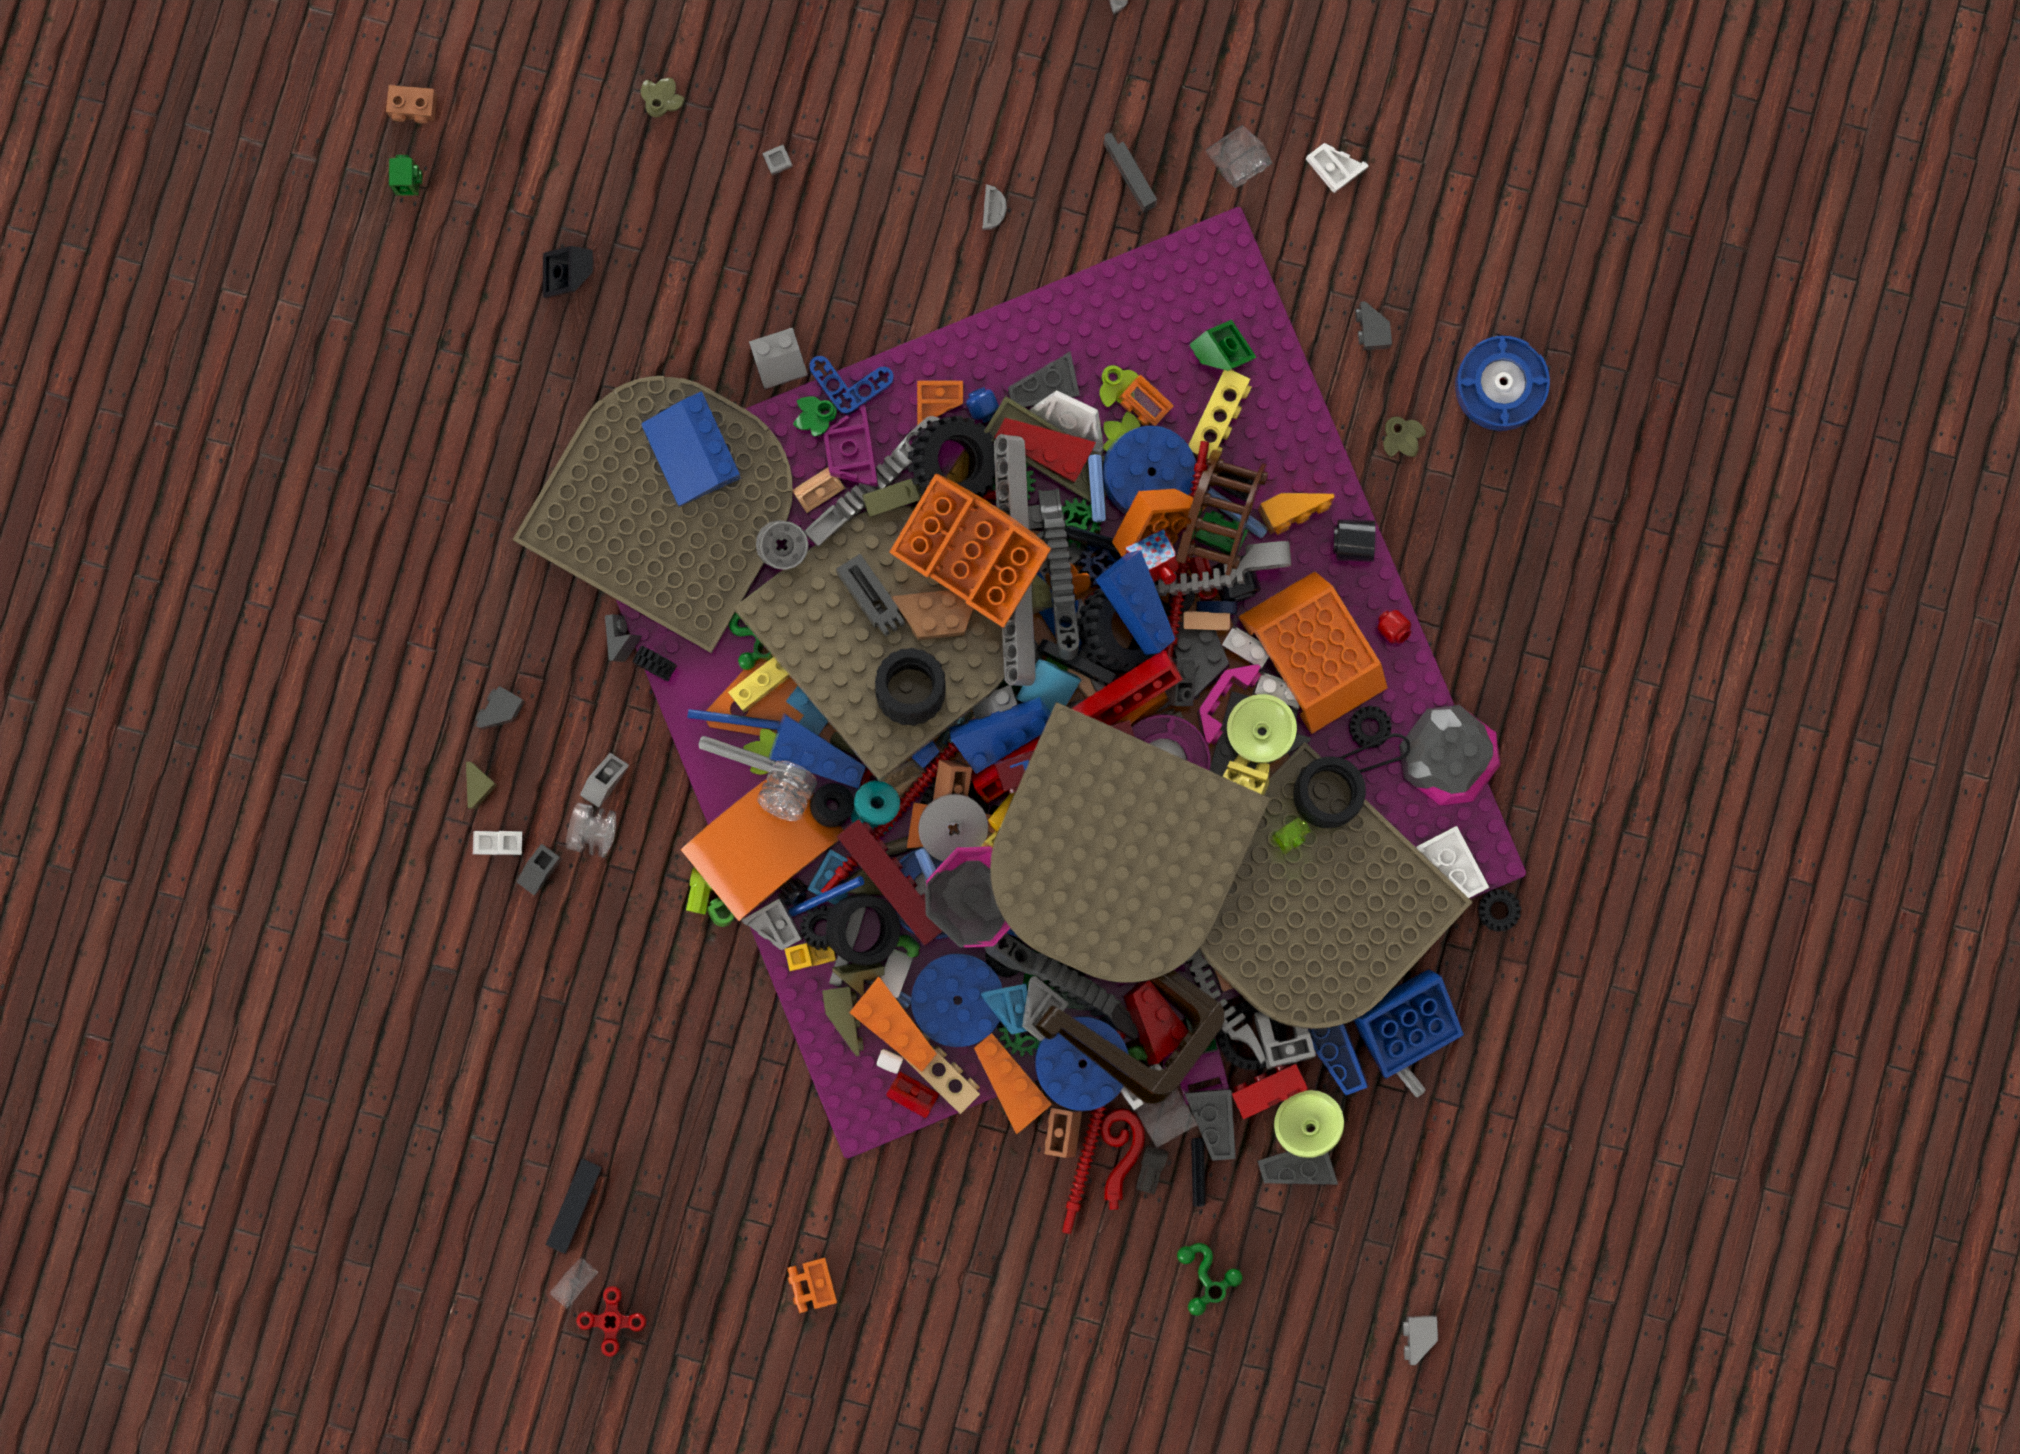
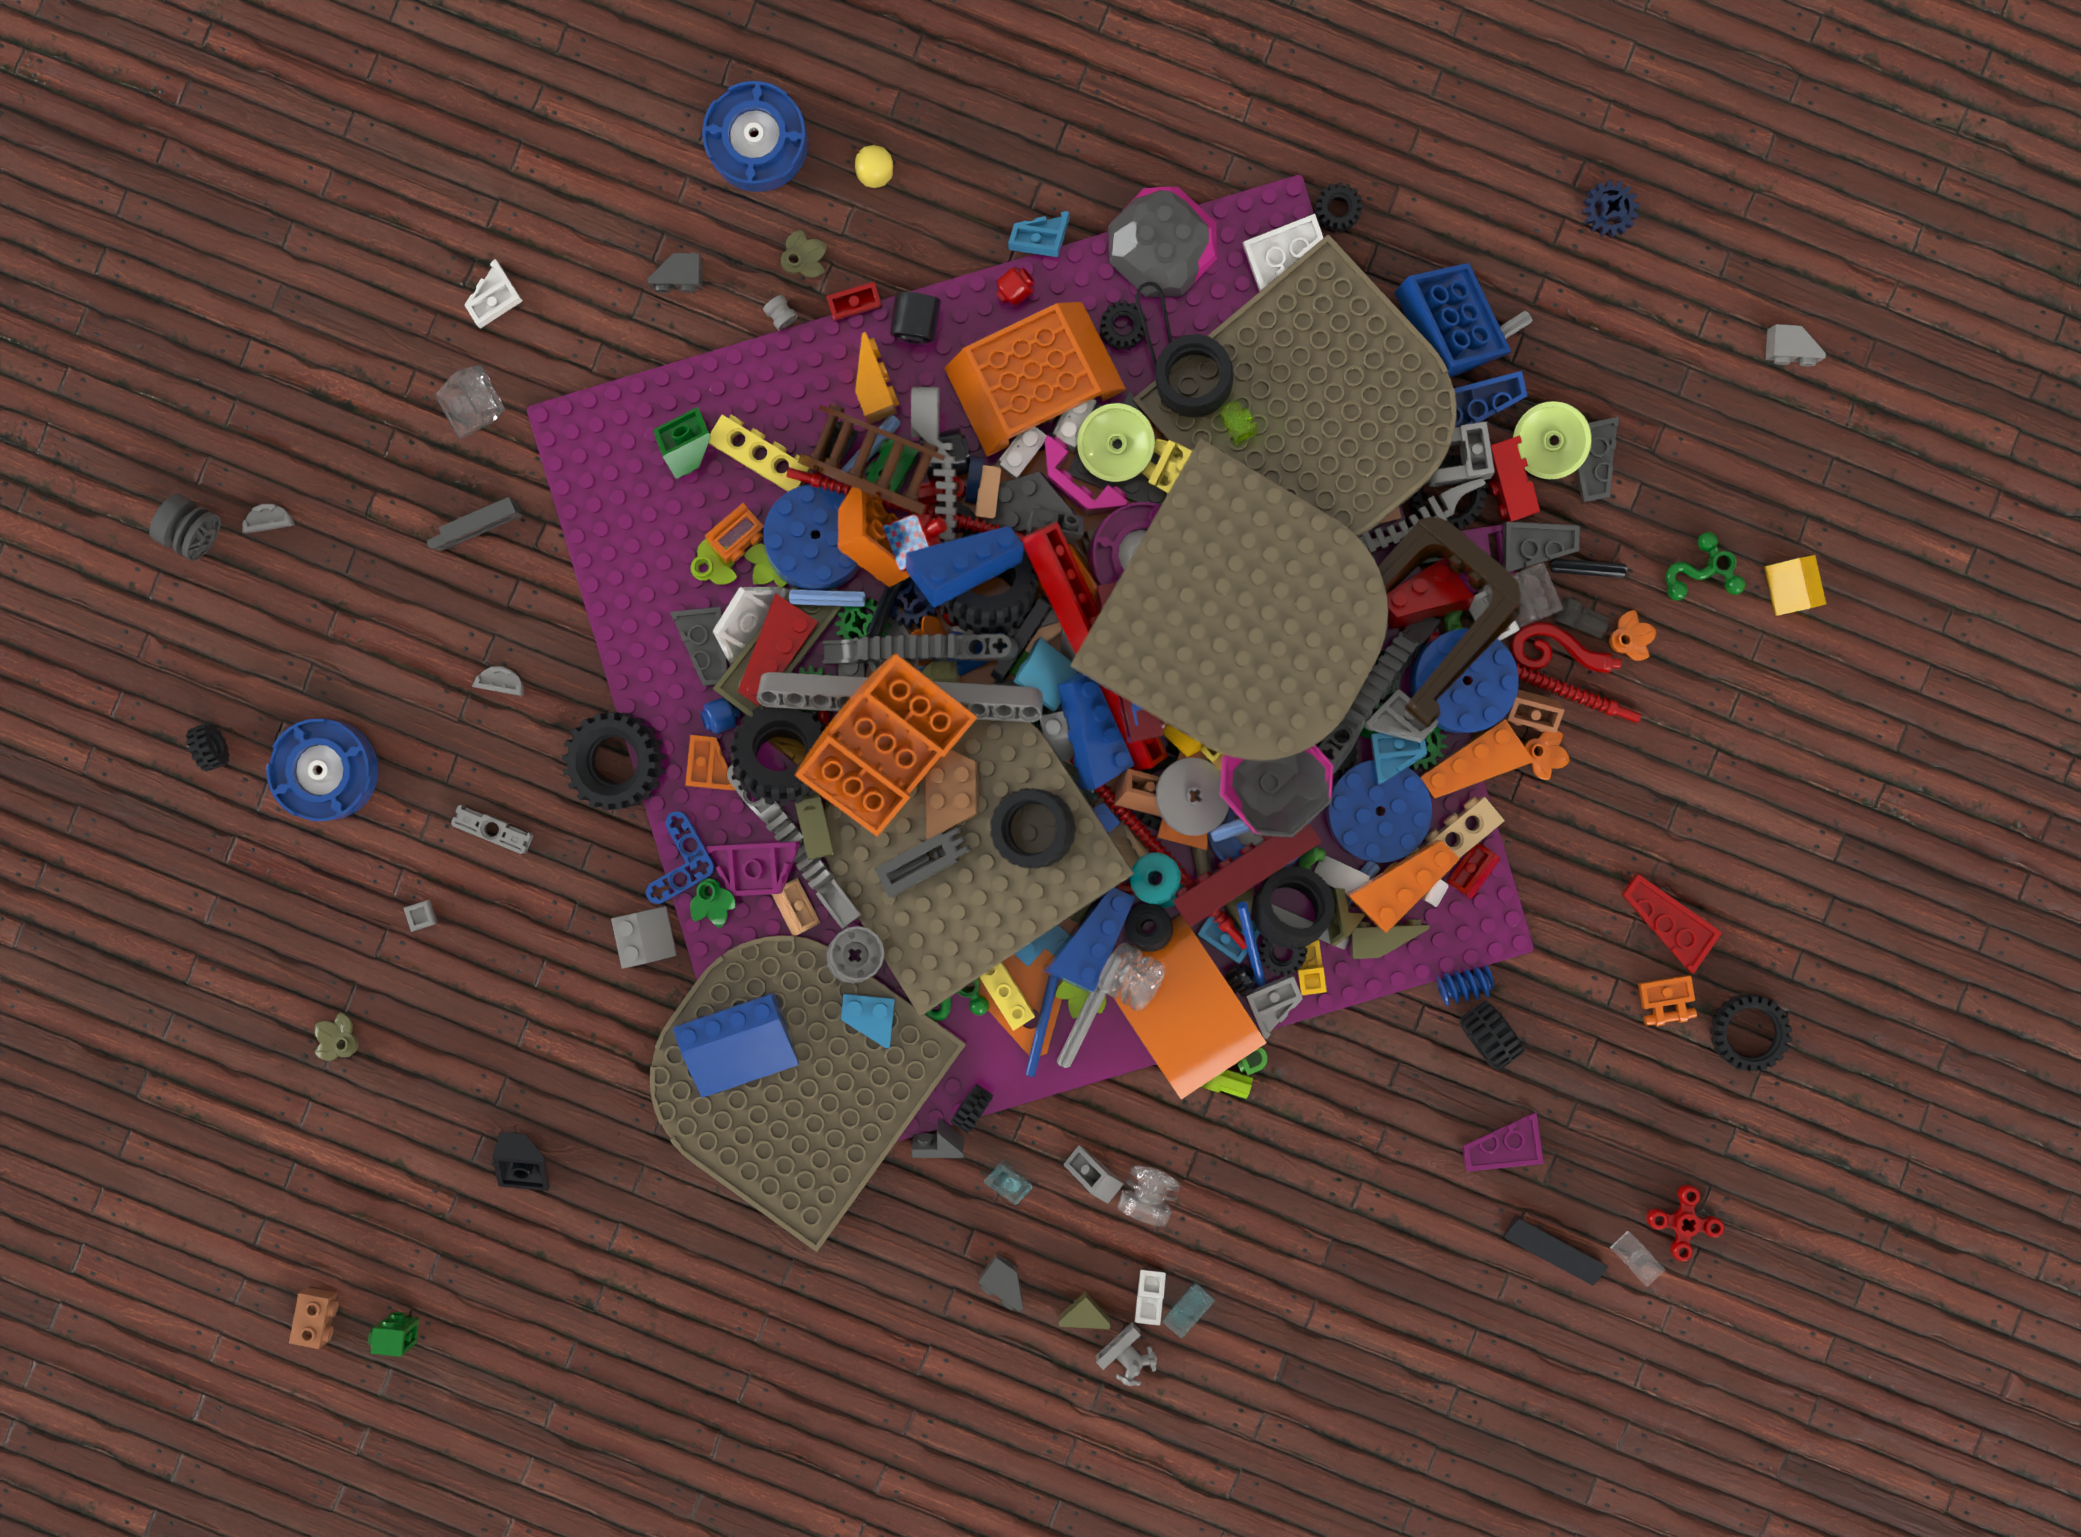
camera: 85 degrees left, 5 degrees up
dark grey slope [516,844,563,896] -> none
none -> blue piece [266,719,379,821]
none -> light grey piece [451,805,533,854]
none -> black tyre [562,712,666,810]
none -> light grey wheel [763,295,798,331]
none -> red slope [826,281,882,321]
none -> dark azure wing [841,993,895,1049]
none -> light yellow hair [855,145,893,188]
none -> clear light blue slope [983,1159,1033,1205]
none -> dark azure wing [1008,211,1070,257]
none -> light grey piece [1096,1321,1157,1386]
none -> clear light blue plate [1162,1282,1215,1339]
none -> blue piece [1436,965,1494,1006]
none -> black tyre [1459,1000,1524,1071]
none -> magenta wing [1462,1112,1544,1172]
none -> orange plate [1524,731,1570,780]
none -> dark blue gear [1582,180,1640,238]
none -> orange plate [1609,610,1656,661]
none -> red wing [1621,874,1722,974]
none -> black tyre [1710,994,1792,1071]
none -> yellow slope [1764,555,1826,616]

